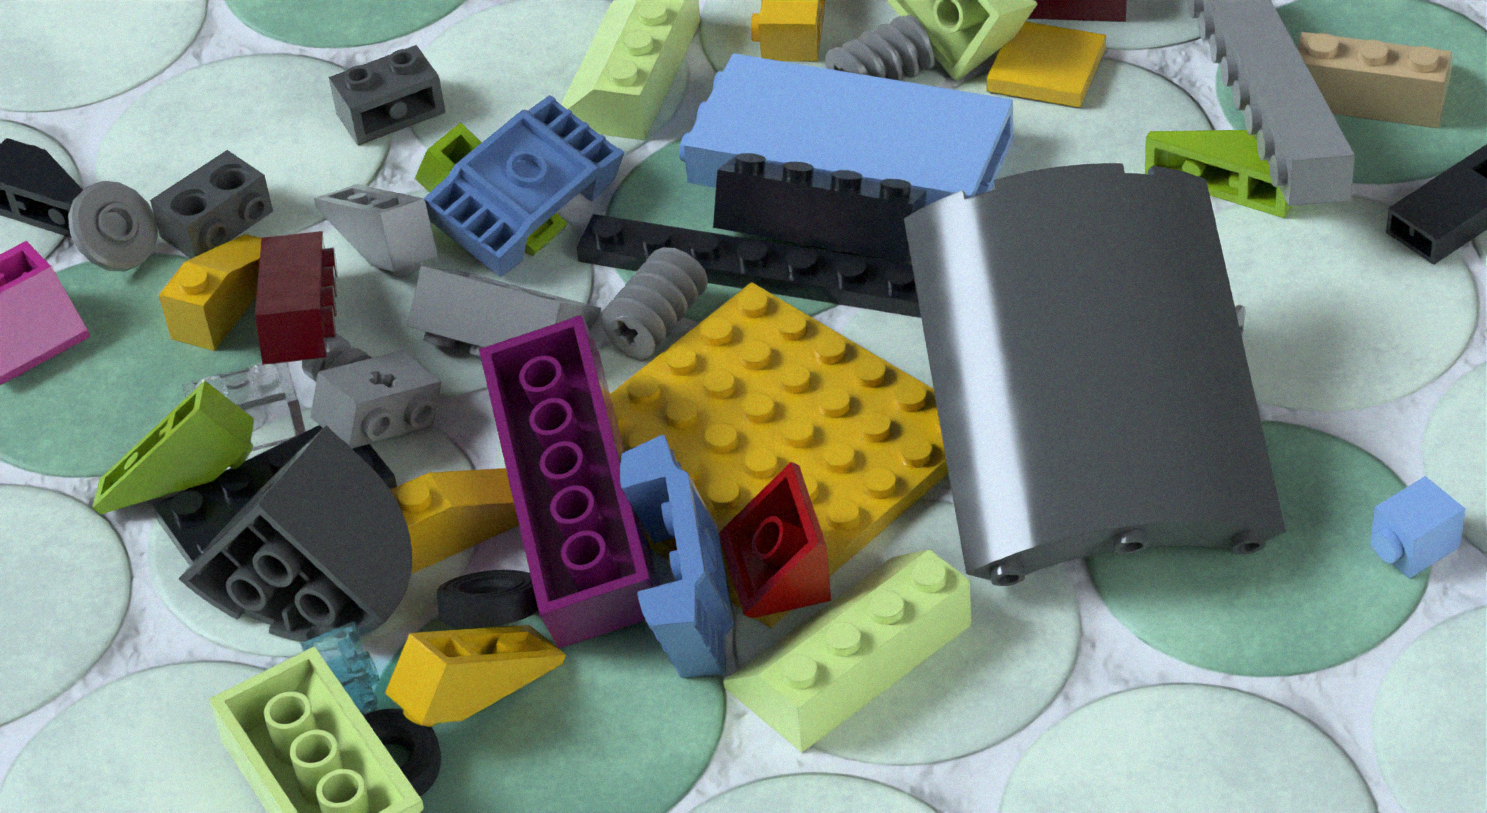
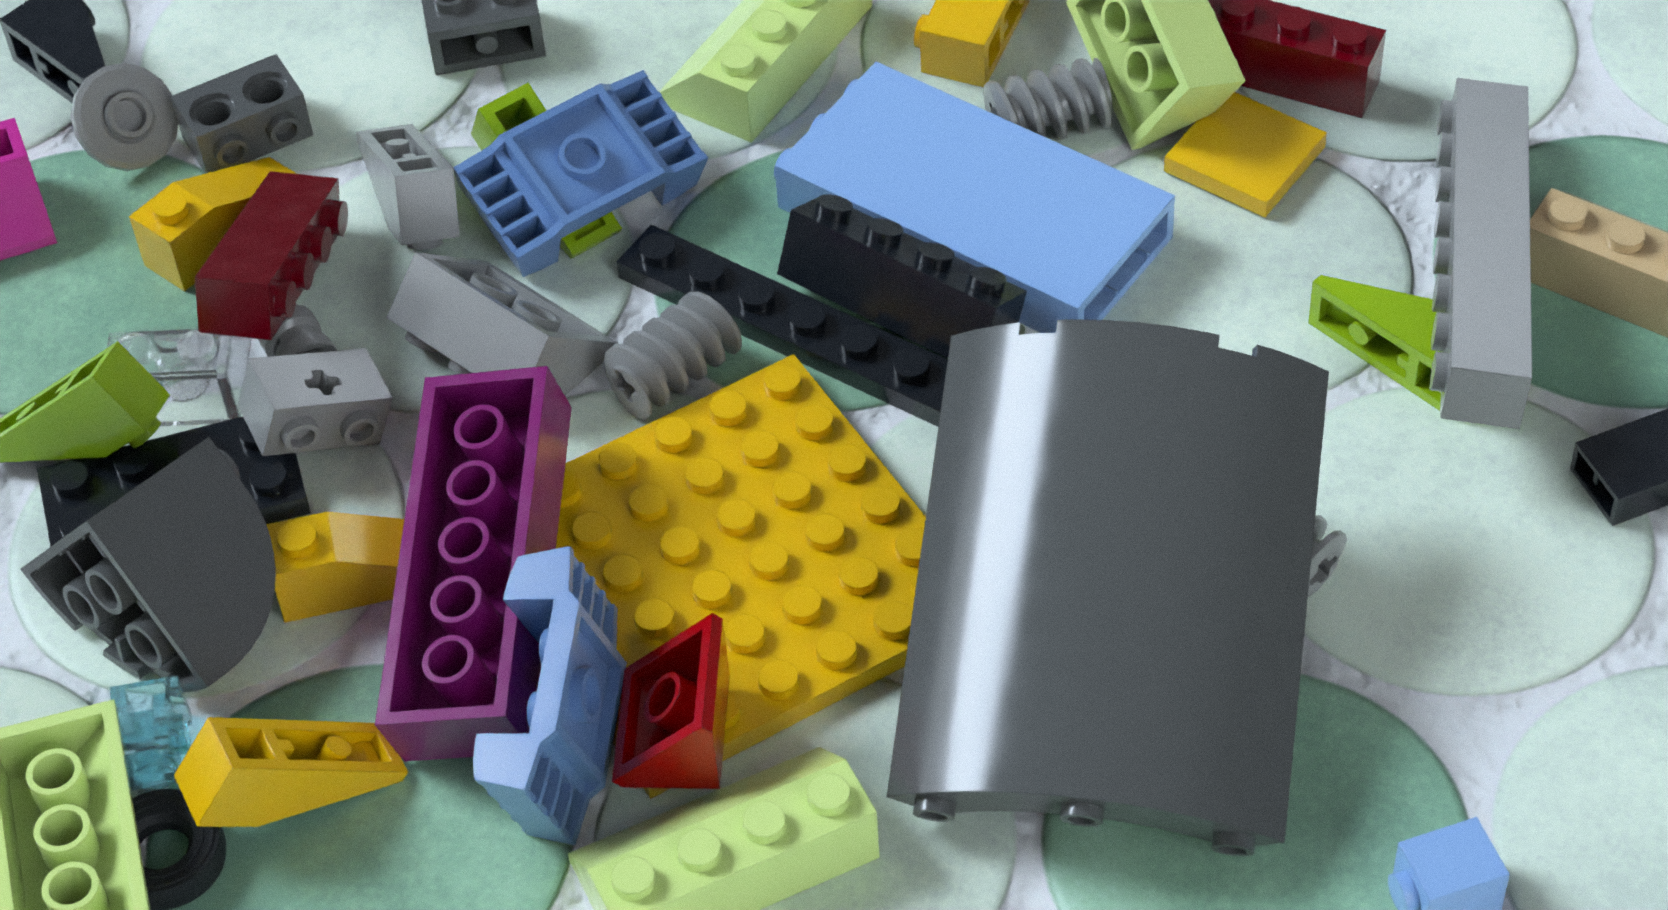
camera: 15 degrees right, 5 degrees up
black tyre [437,570,538,628] -> none

